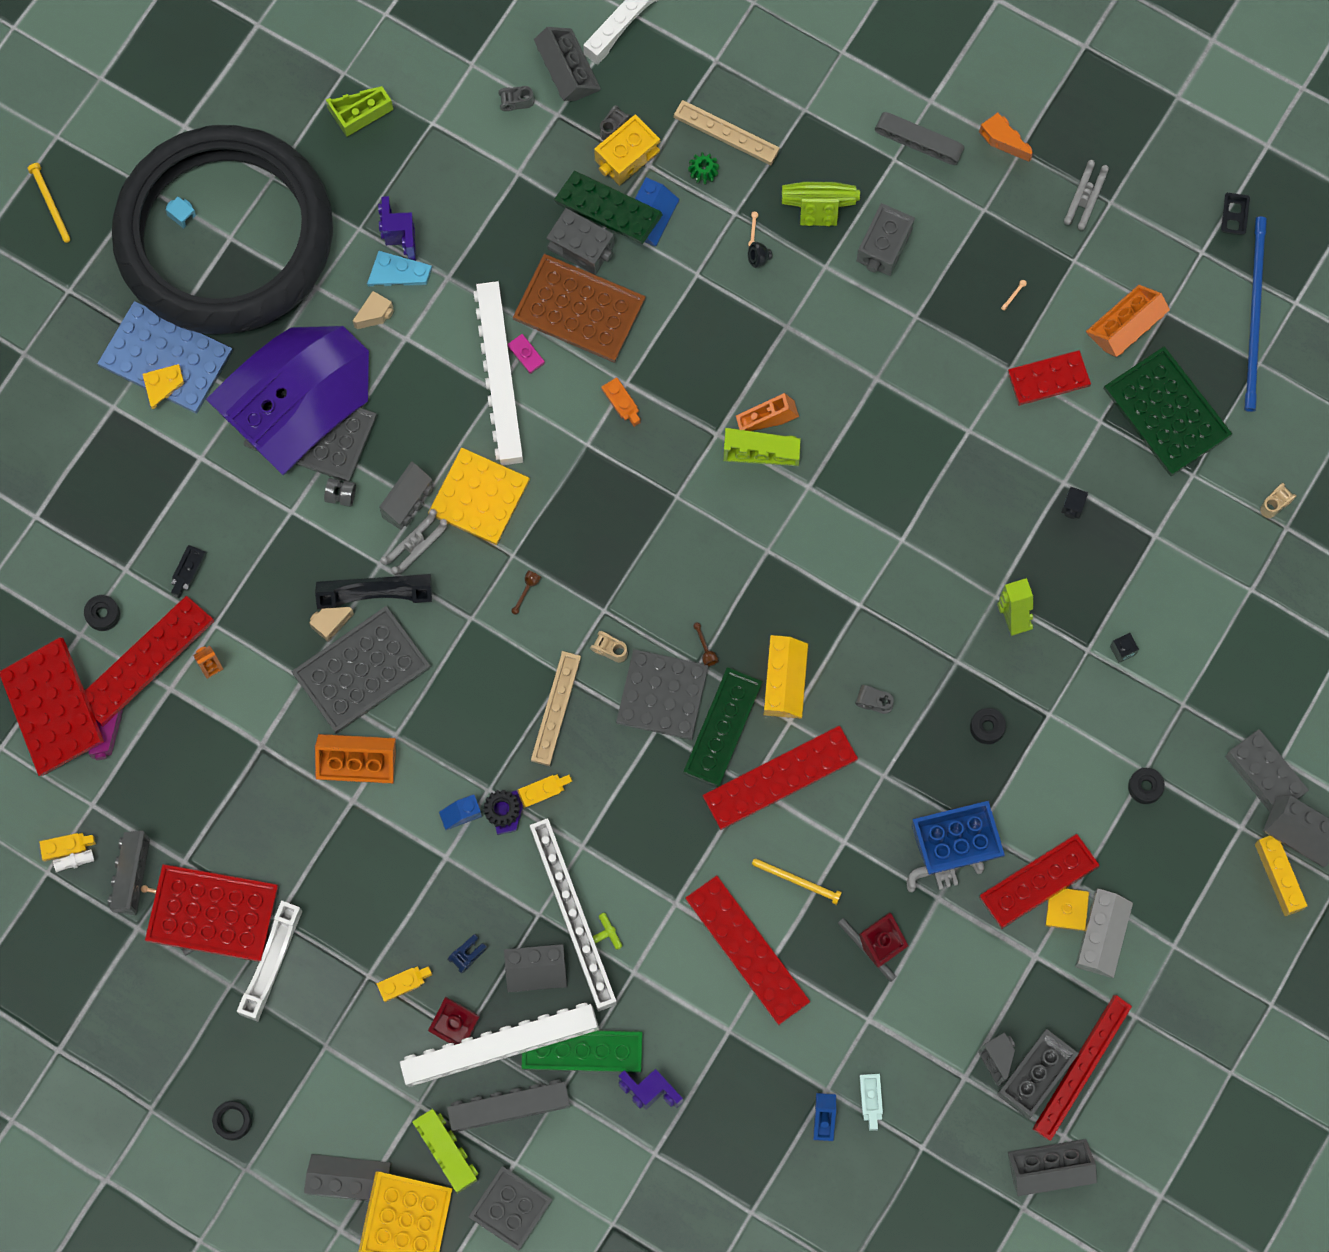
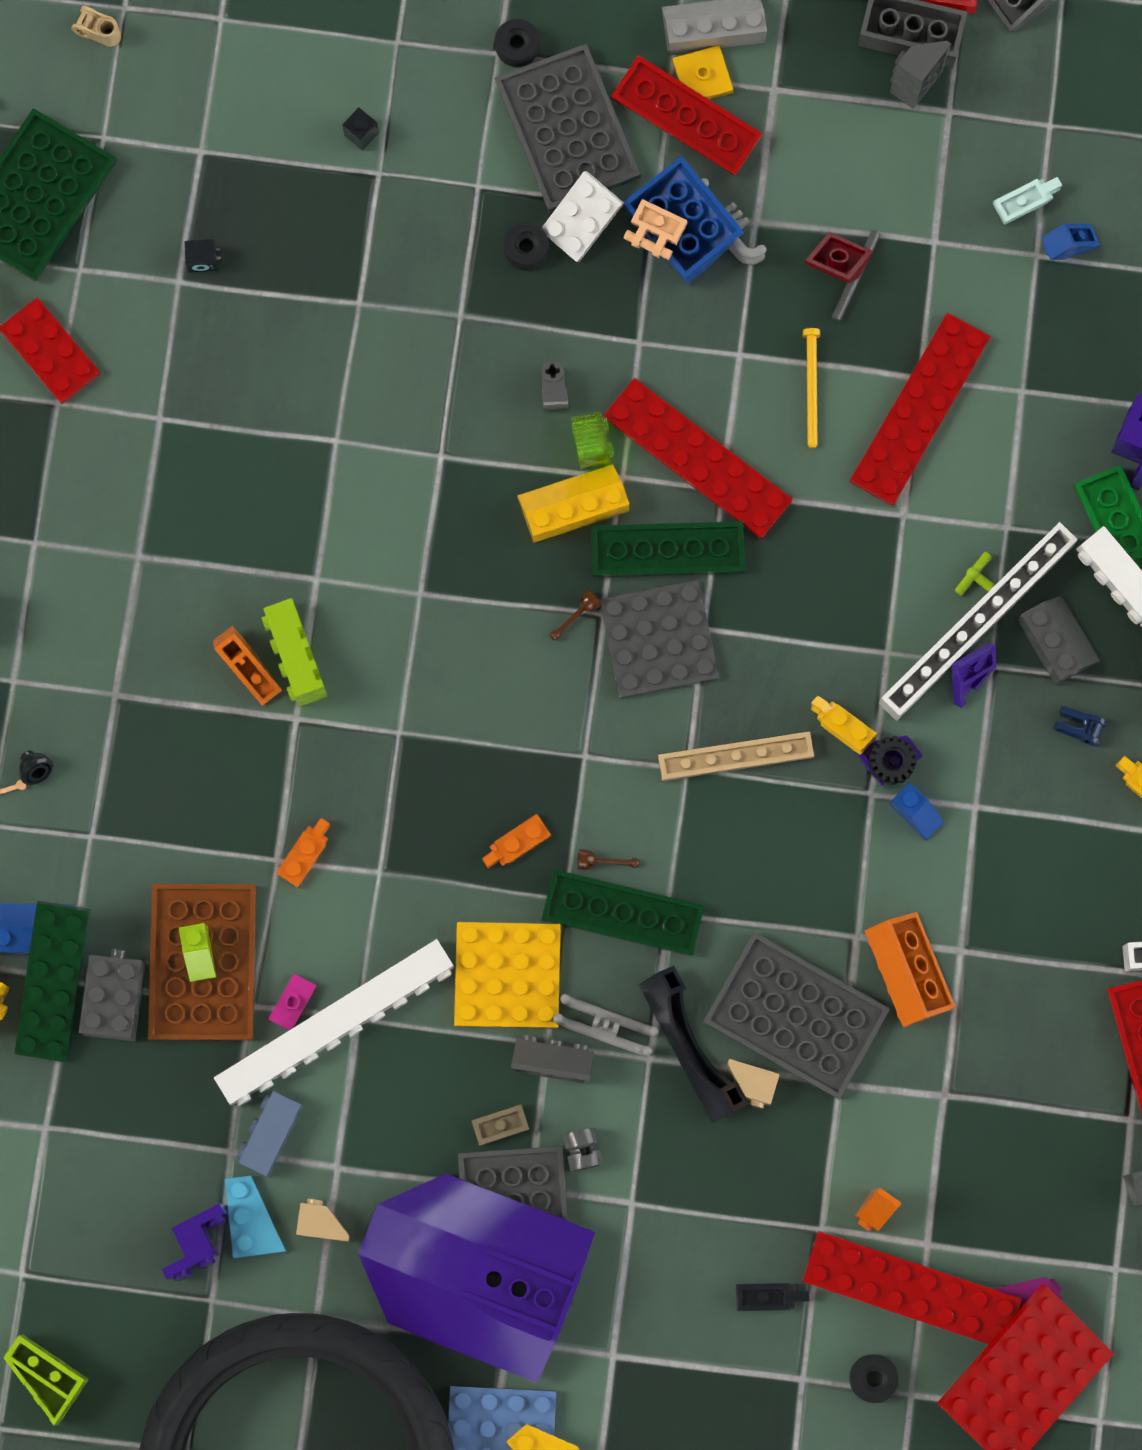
camera: 115 degrees left, 5 degrees up
tan piece [590,631,628,663] -> none
lime wedge [997,578,1033,636] -> none
none -> lime slope [179,923,216,982]
none -> sand blue brick [237,1091,303,1177]
none -> dark tan plate [472,1104,529,1146]
none -> orange hinge [482,814,551,869]
none -> dark grey plate [495,44,641,212]
none -> dark green plate [541,869,705,957]
none -> white plate [542,171,624,262]
none -> clear neon green brick [571,411,614,470]
none -> light nougat plate [624,199,688,260]
none -> dark purple wing [952,642,997,708]

